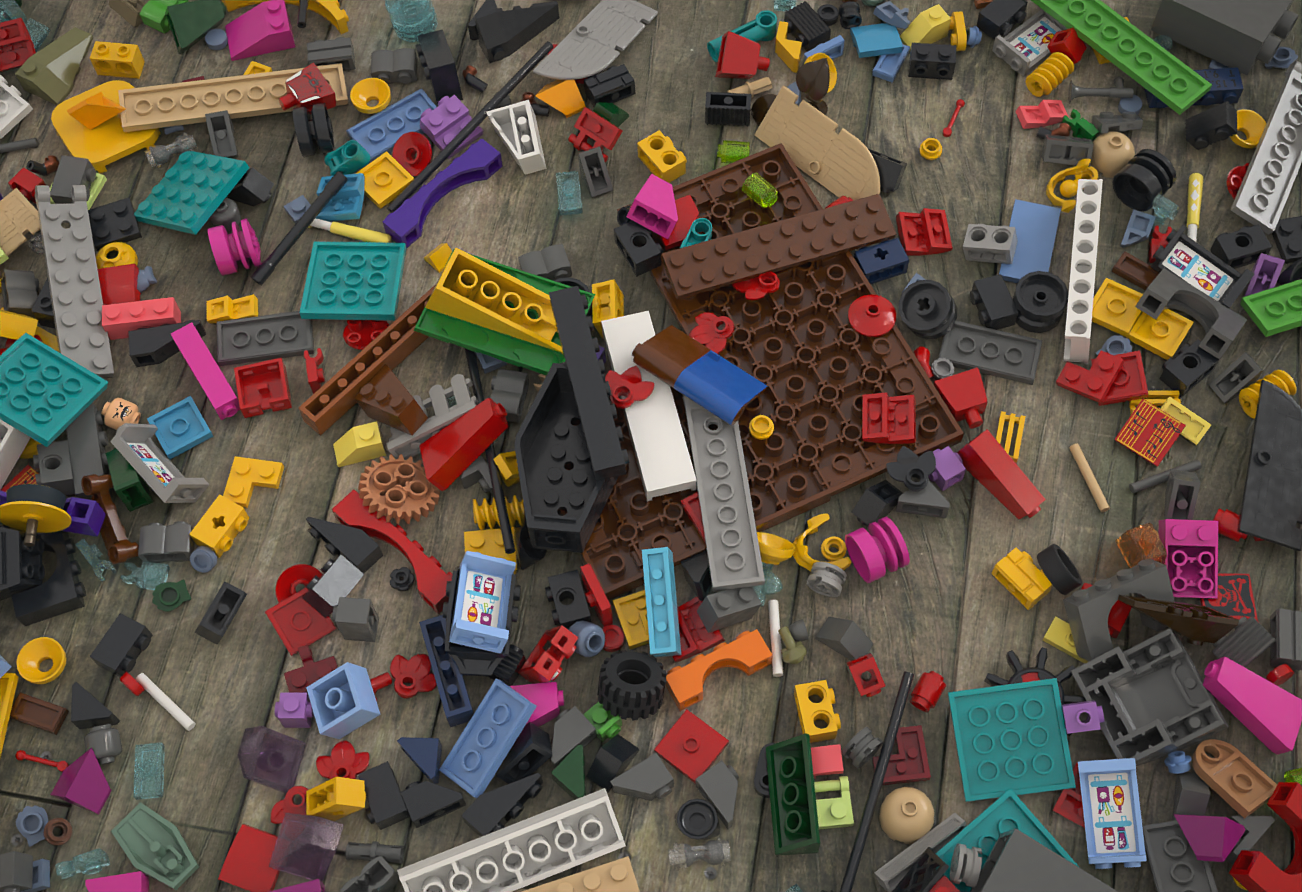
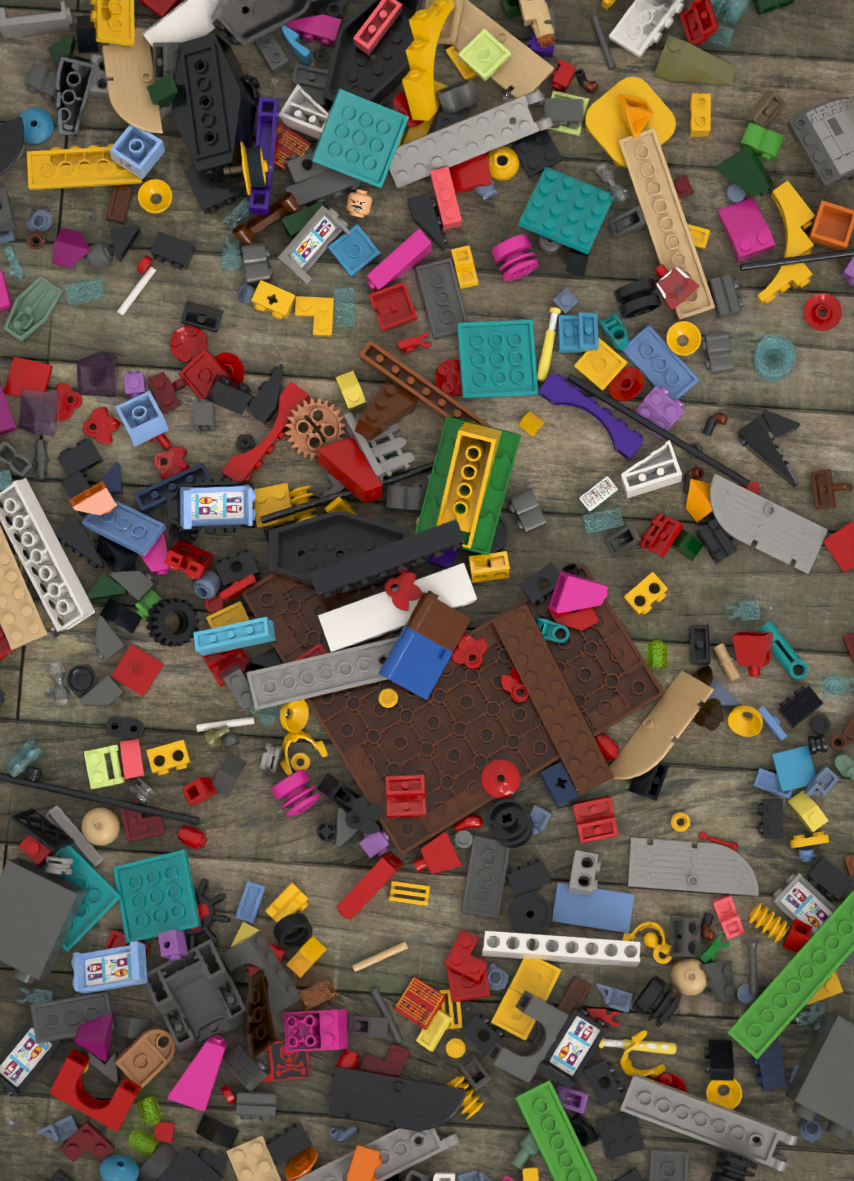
camera: 85 degrees right, 20 degrees up
red hinge [15,750,69,772] -> none
dark green animal [152,579,191,612] -> none
black piece [251,171,348,286] -> none
yellow brick [306,777,366,821] -> none
black wedge [415,29,463,105] -> none
orange arch [665,629,773,711] -> none
clear neon green brick [742,172,778,208] -> none
dark green slope [766,733,820,855] -> none
yellow slope [775,21,802,73] -> none
clear light blue plate [1153,194,1179,225] -> none
medium blue plate [1164,751,1192,774] -> none
none -> slope [69,481,117,515]
none -> red dish [170,325,208,363]
none -> medium blue plate [235,881,266,924]
none -> yellow slope [286,936,327,978]
none -> black wheel [317,822,337,842]
none -> clear light blue slope [335,288,355,327]
none -> dark red plate [360,1044,410,1077]
none -> yellow plate [446,1038,466,1058]
none -> tile [578,475,619,514]
none -> yellow helmet [620,1030,666,1078]
none -> light grey door [628,837,759,896]
none -> clear light blue plate [726,600,761,622]

